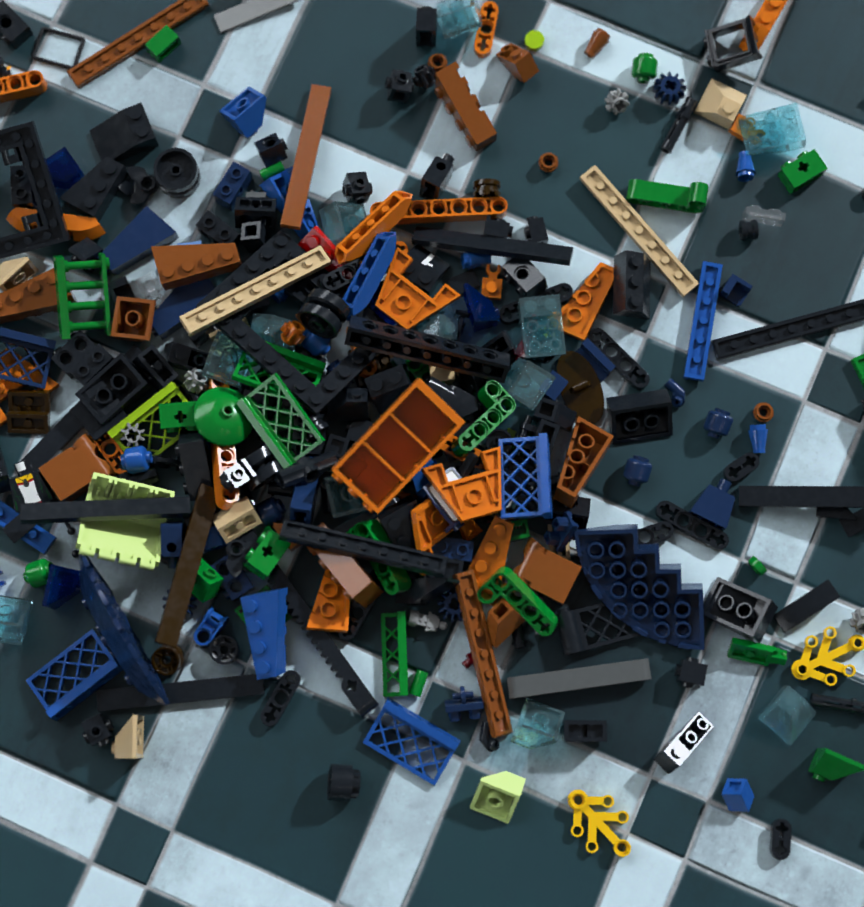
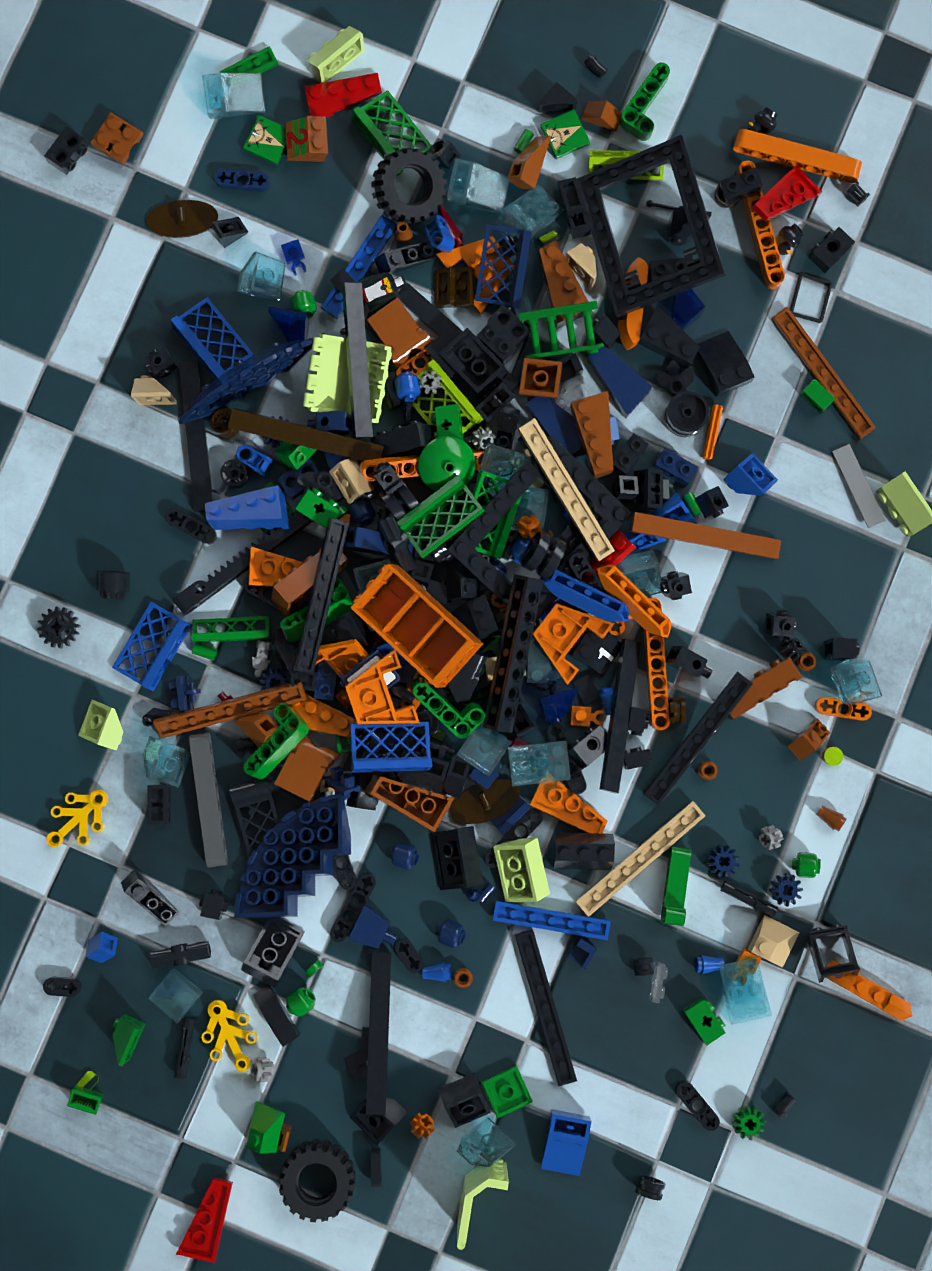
camera: 85 degrees right, 5 degrees up
green hinge [727,637,787,666] -> none
none -> black gear [37,606,81,649]
none -> black piece [150,941,211,969]
none -> green head [286,987,316,1017]
none -> yellowish green slope [493,838,550,902]
none -> black tile [643,671,753,805]
none -> orange axle [702,404,723,460]
none -> dark blue gear [707,845,740,878]

